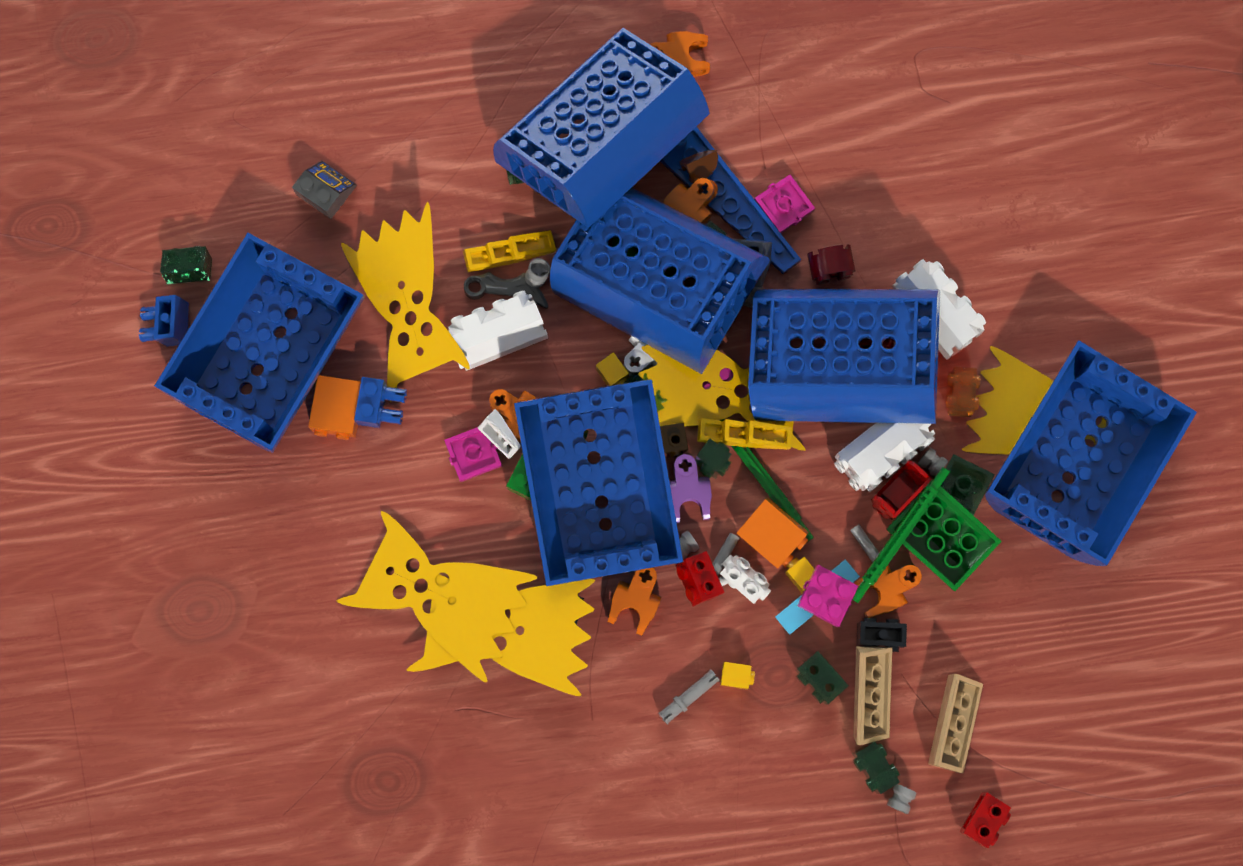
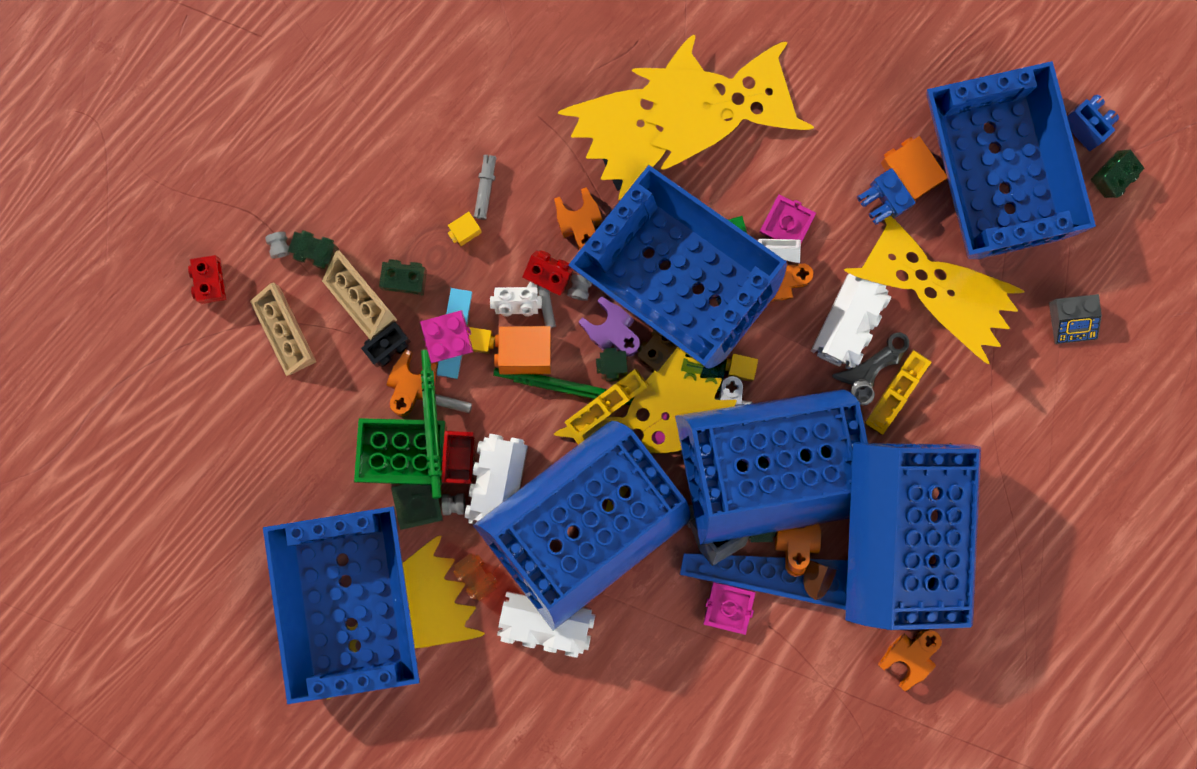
camera: 140 degrees right, 5 degrees up
dark red brick [807,244,856,285] -> none

